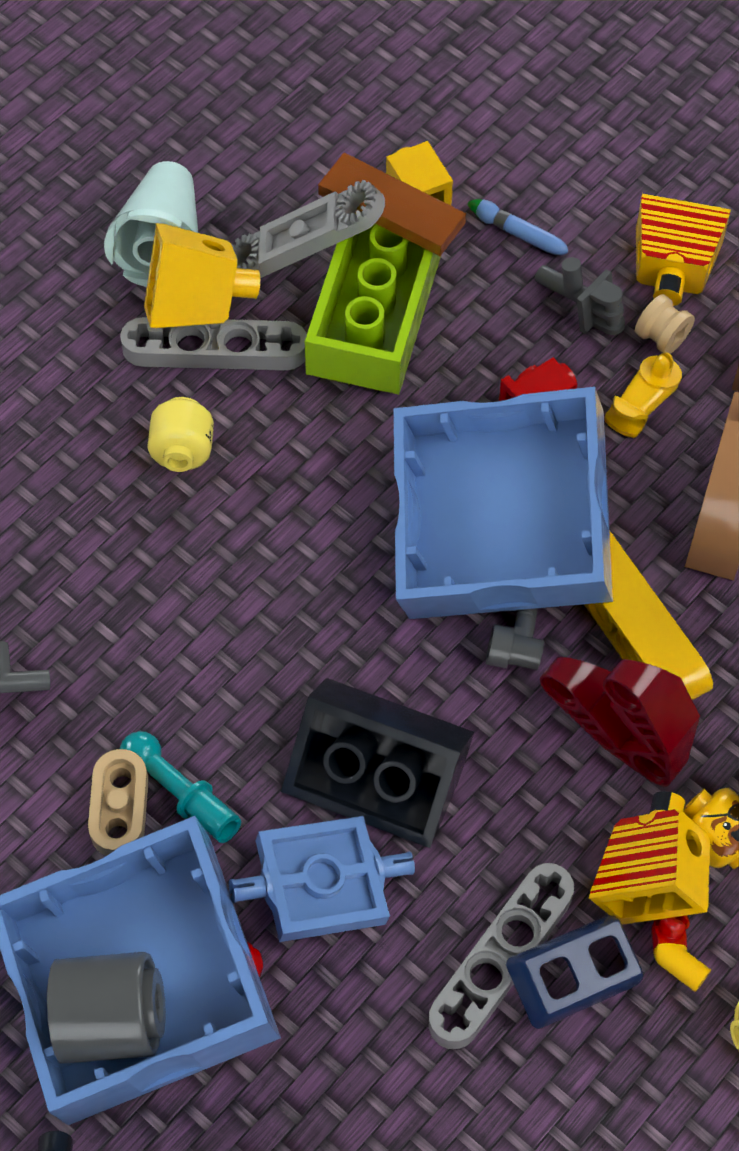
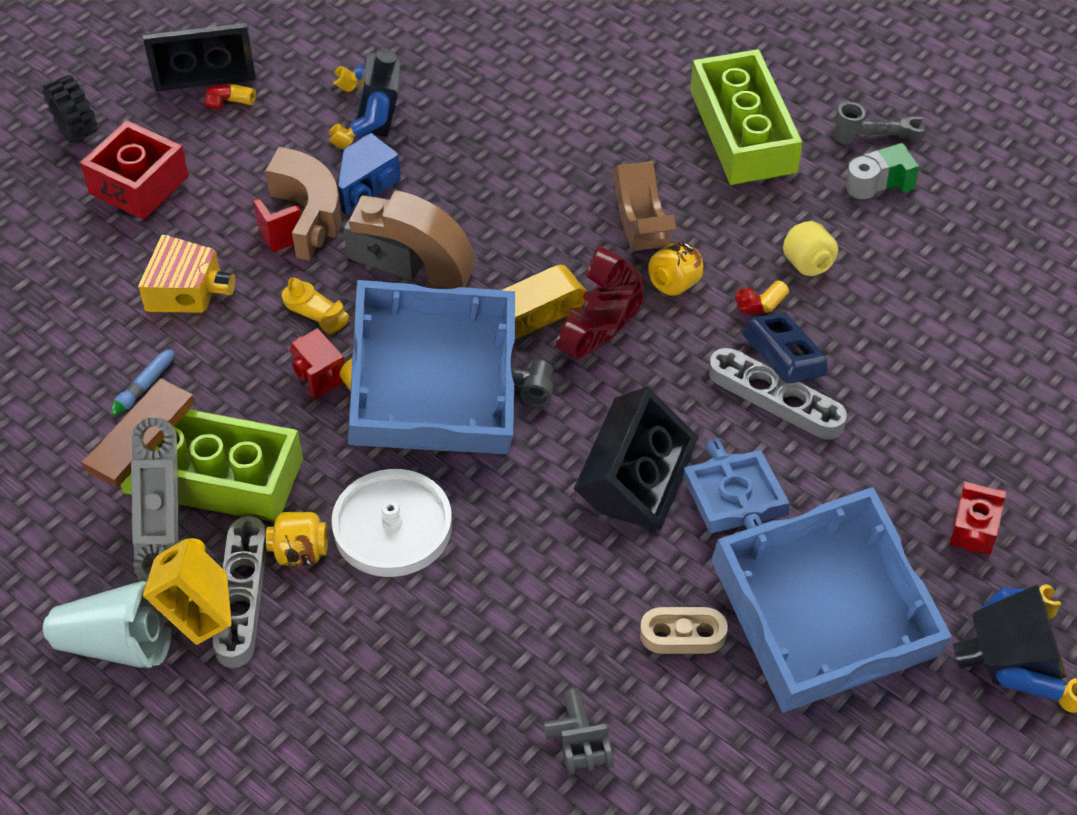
camera: 90 degrees left, 10 degrees down
dark grey piece [47,952,166,1064] -> none
teal pin [120,731,241,843] -> none
light yellow head [147,397,214,472] -> none
yellow brick [386,141,453,206] -> none
dark grey arm [535,257,625,335] -> none
yellow torso [589,791,710,925] -> none
tan wheel [634,294,695,354] -> none
none -> yellow head [266,512,328,566]
none -> white piece [332,469,452,577]

